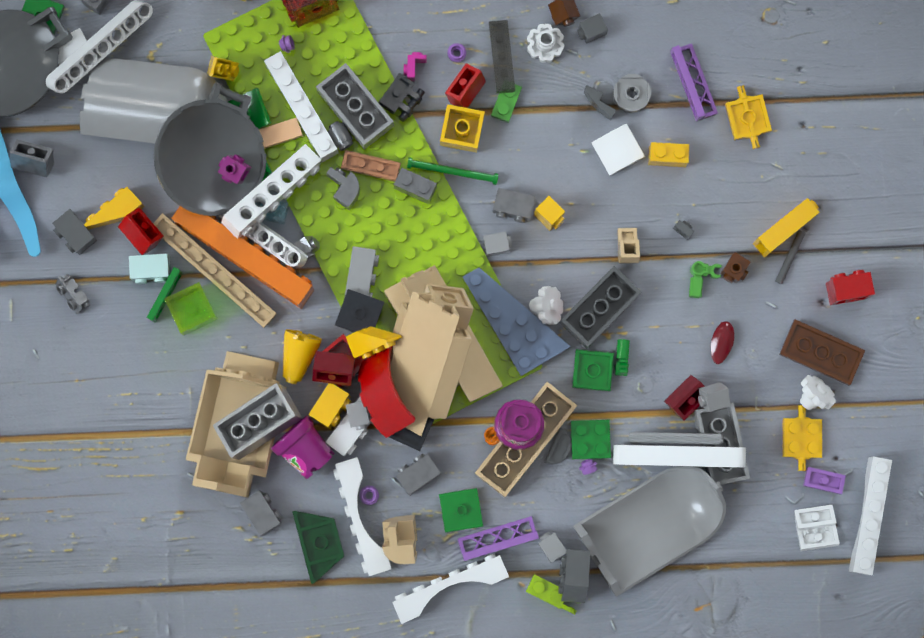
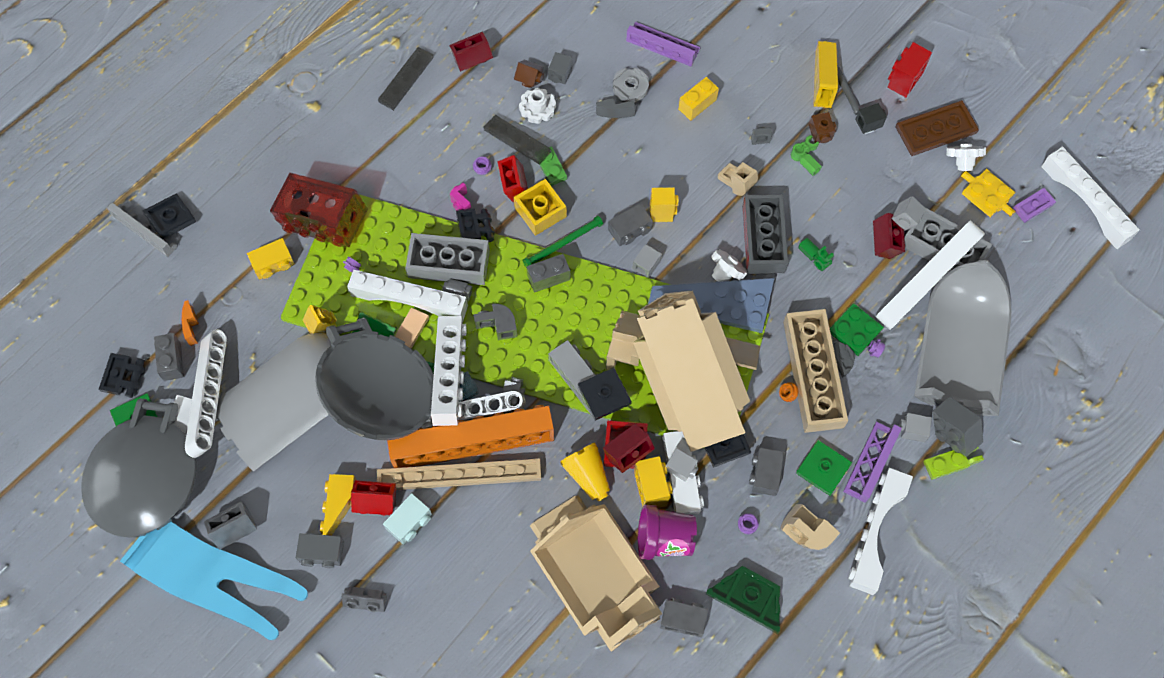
camera: 40 degrees left, 15 degrees down
green tile [146,267,182,323] -> none
clear neon green brick [164,282,218,336] -> none
light grey brick [213,383,303,460] -> none
magenta brick [218,154,252,184] -> none
white arch [333,457,392,576] -> none
nougat tile [341,150,401,182] -> none
yellow slope [346,326,402,359] -> none
red panel [358,346,416,438] -> none
magenta piece [494,400,544,450] -> none
green plate [572,349,614,392] -> none
white slope [592,124,645,176] -> none
light grey axle [629,432,723,444] -> none
dark red arm [711,321,735,364] -> none
yellow plate [725,85,772,149] -> none
white slope [794,505,840,551] -> none
none -> pearl dark grey brick [855,103,887,134]

